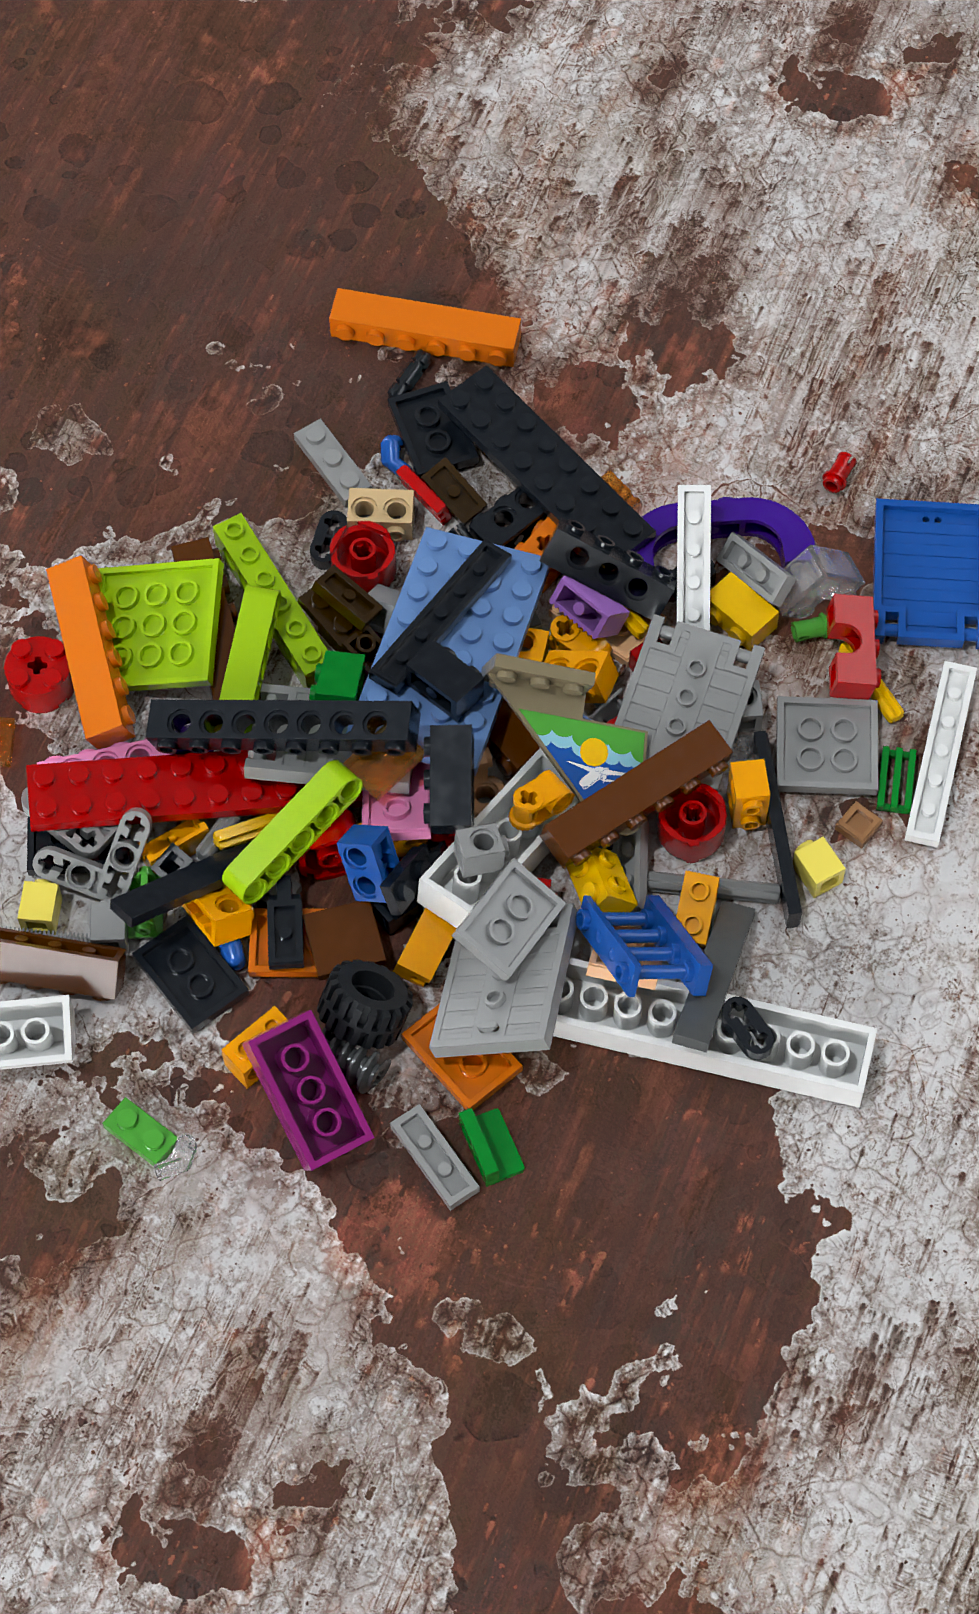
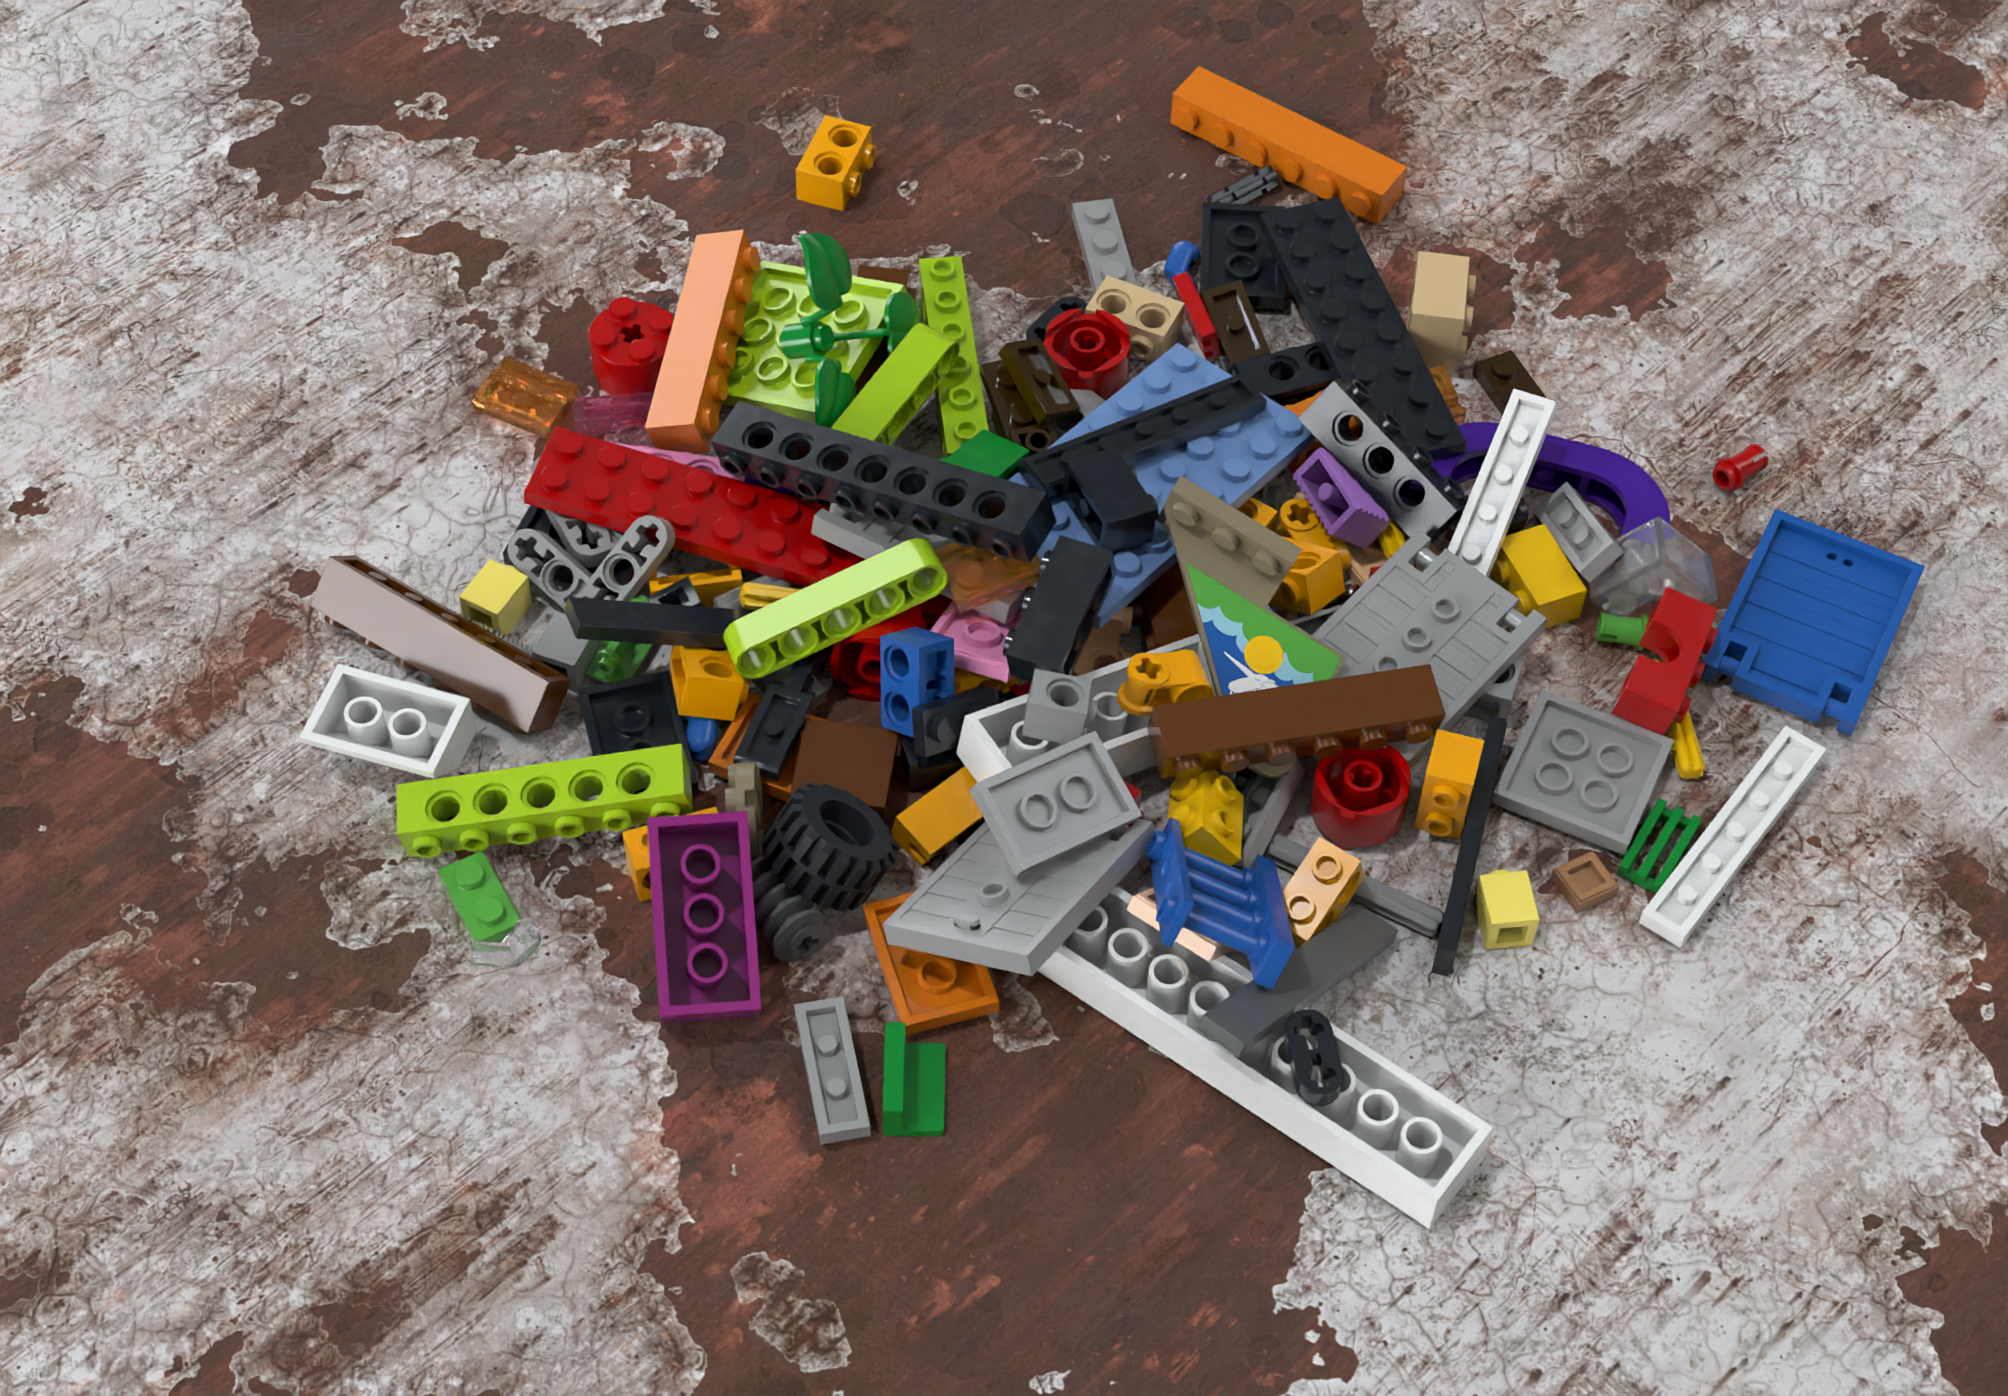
camera: 20 degrees right, 10 degrees down
none -> lime brick [397,744,693,858]
none -> clear pink wing [575,391,654,436]
none -> dark tan plate [725,762,764,858]
none -> green plant [781,233,921,428]
none -> light orange brick [796,115,876,211]
none -> tan brick [1406,251,1476,378]
none -> dark brown plate [1472,350,1547,416]

